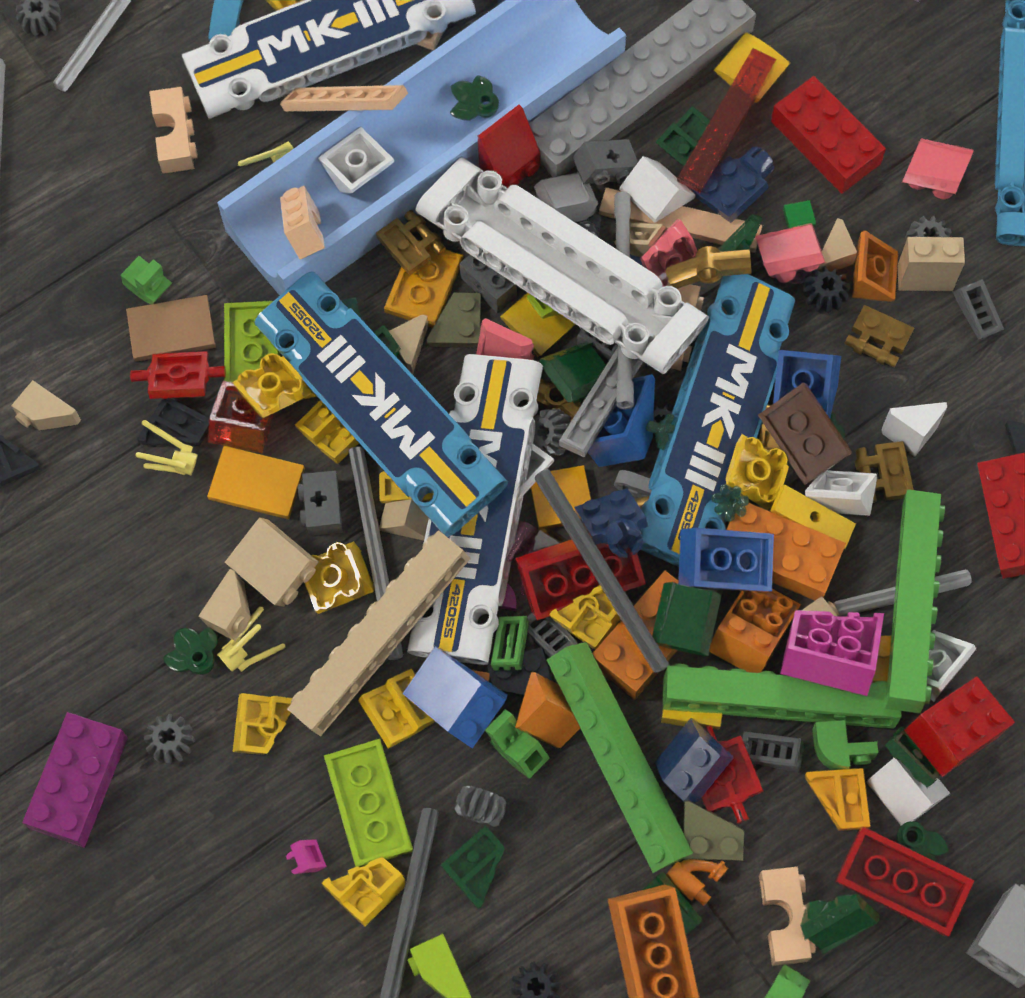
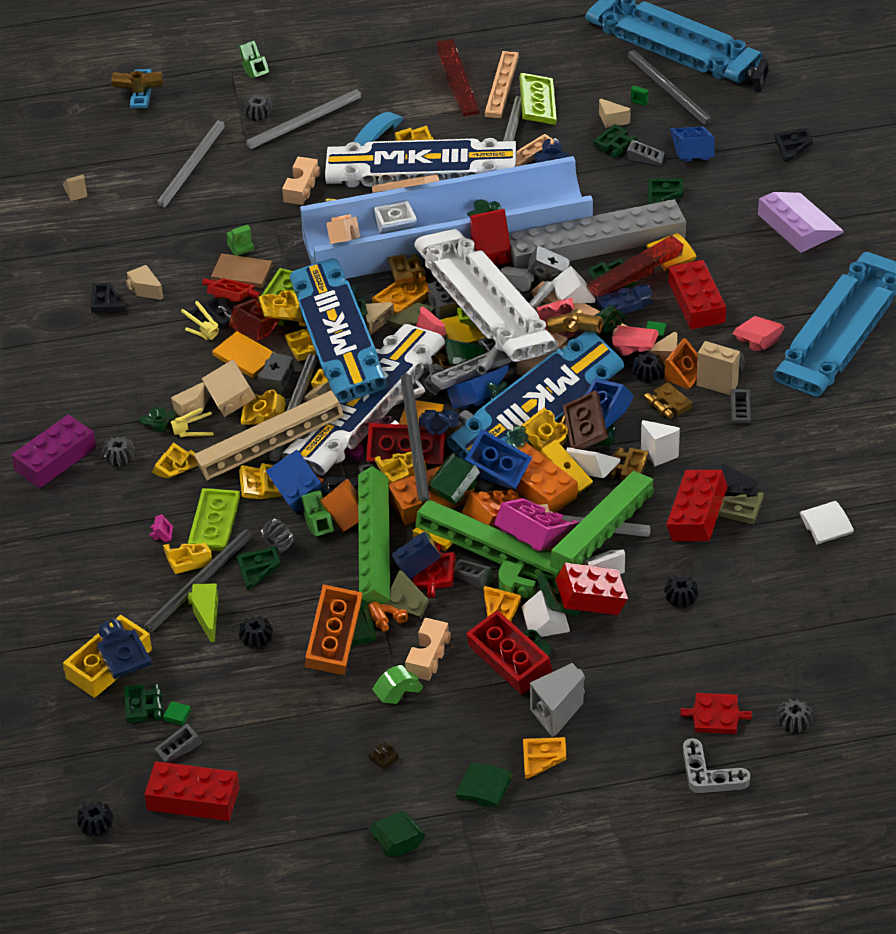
camera: 25 degrees right, 25 degrees down
bright green tile [491,616,529,670] -> none
dark green slope [800,894,880,955] -> none

